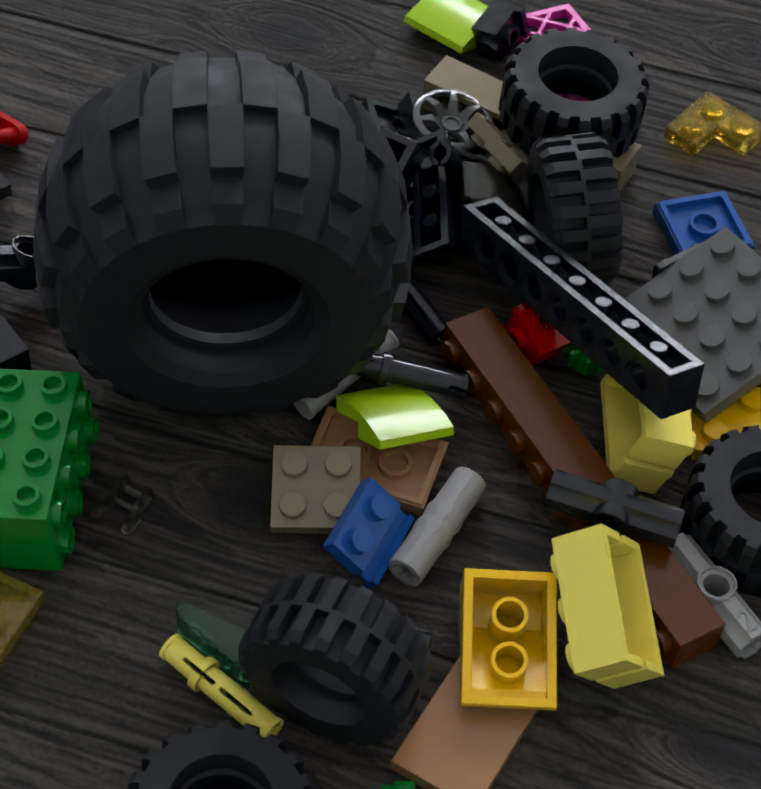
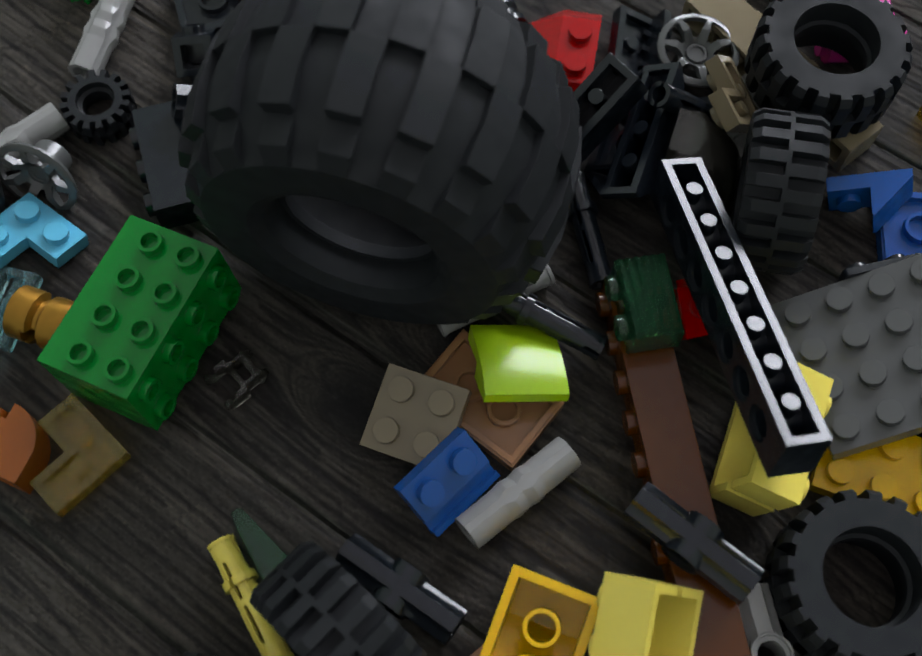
camera: 25 degrees right, 15 degrees up
none -> clear green brick [605,253,685,354]
none -> blue slope [826,168,913,233]

